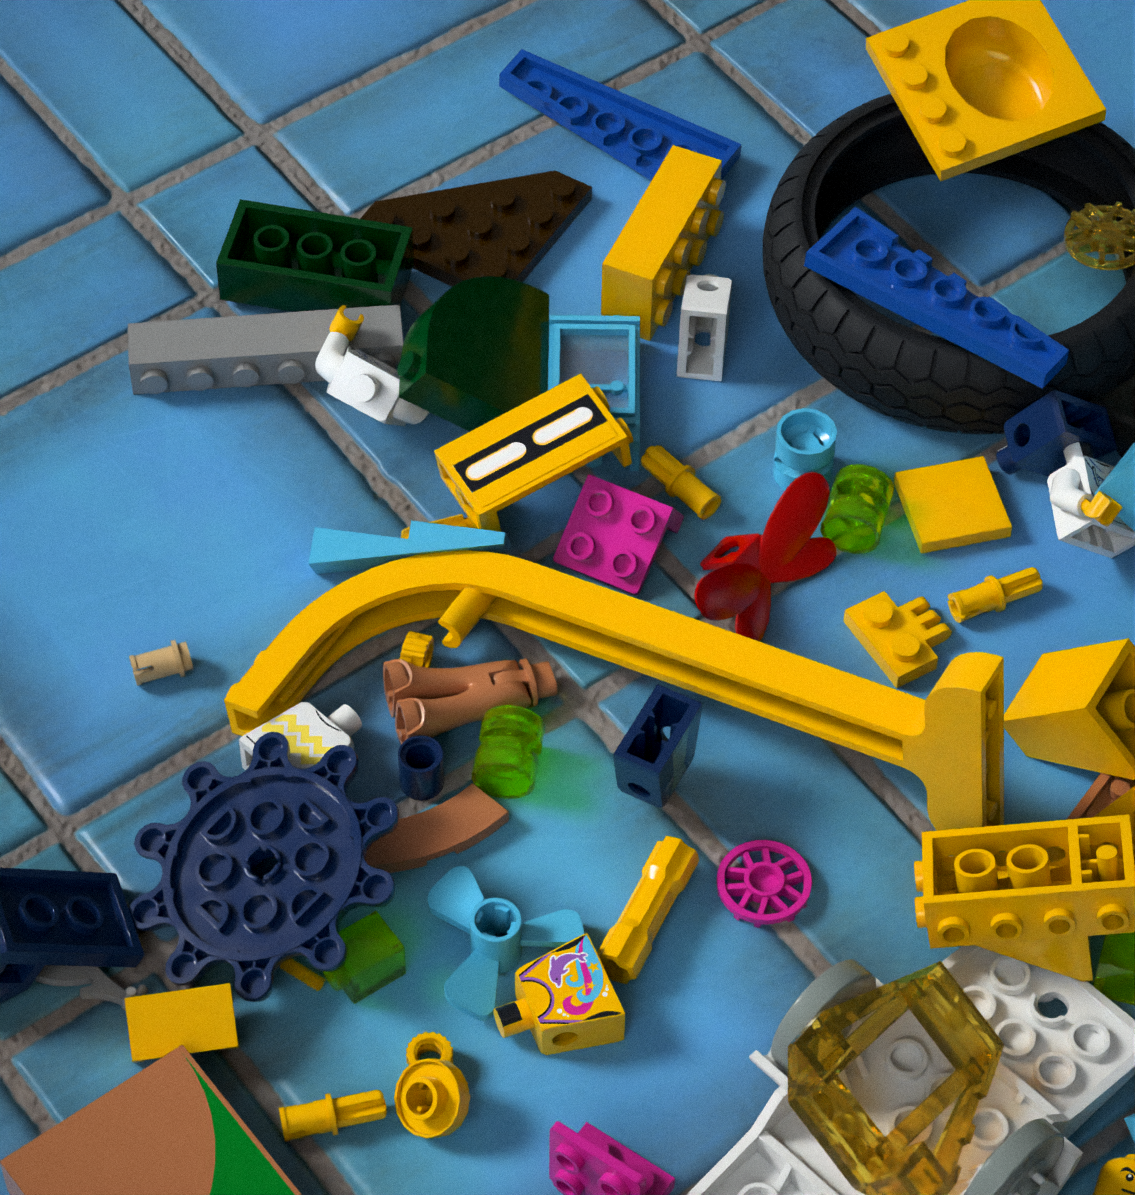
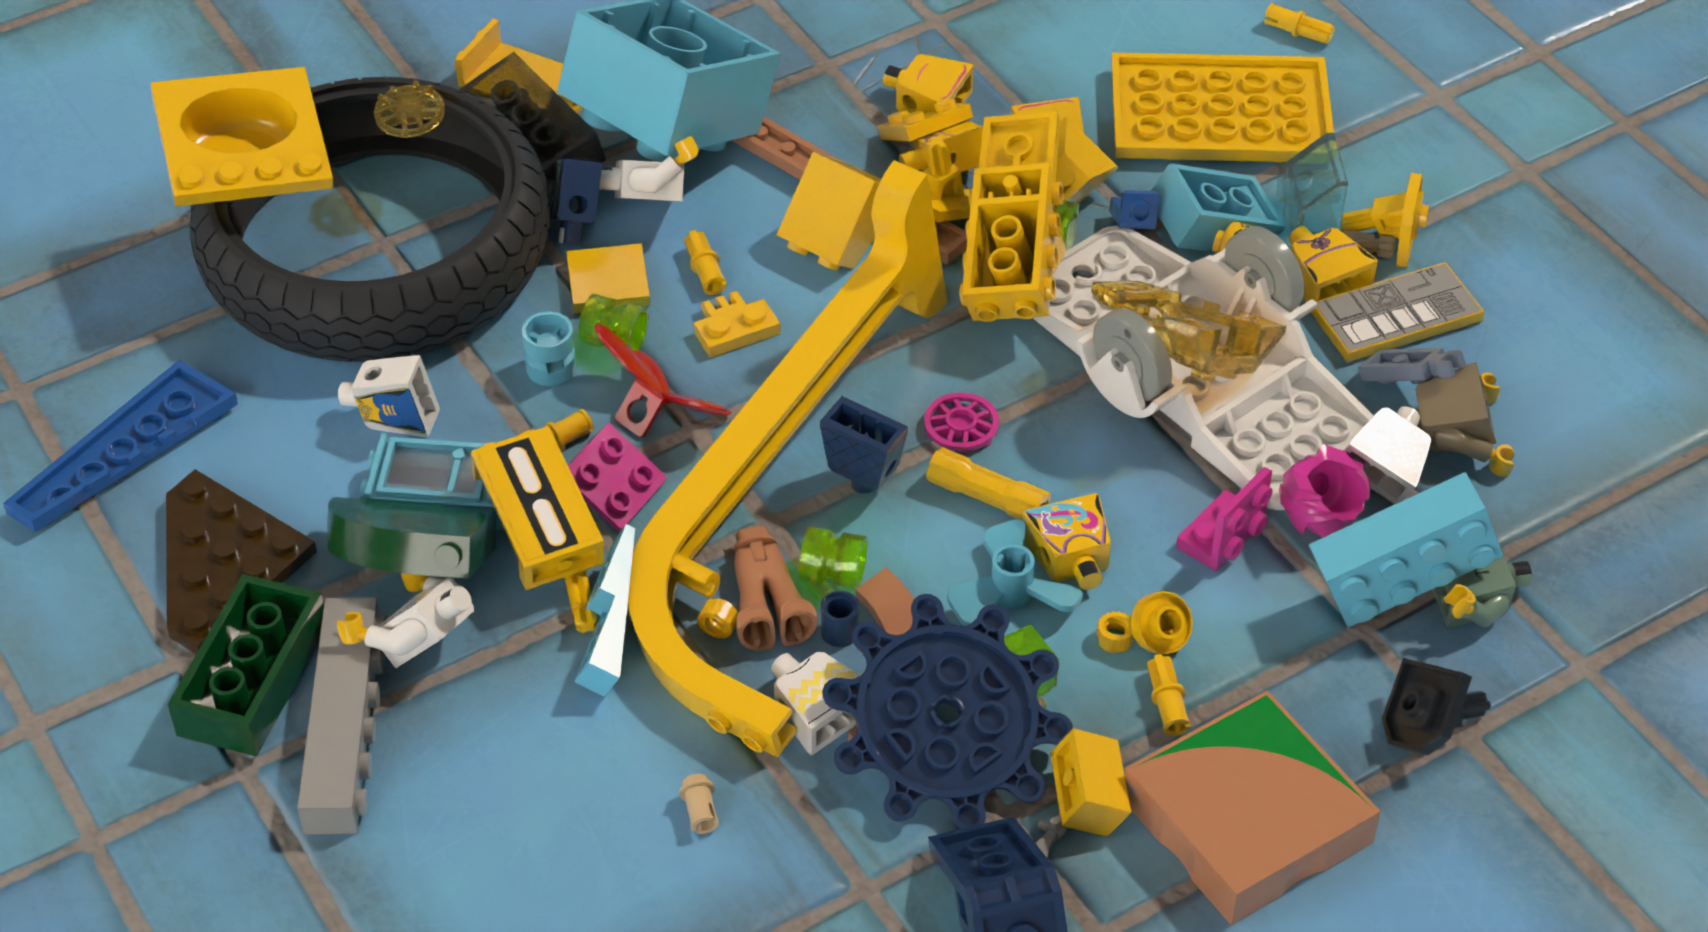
camera: 85 degrees left, 5 degrees down
yellow brick [601,145,726,341] -> none
blue wing [804,207,1069,389] -> none

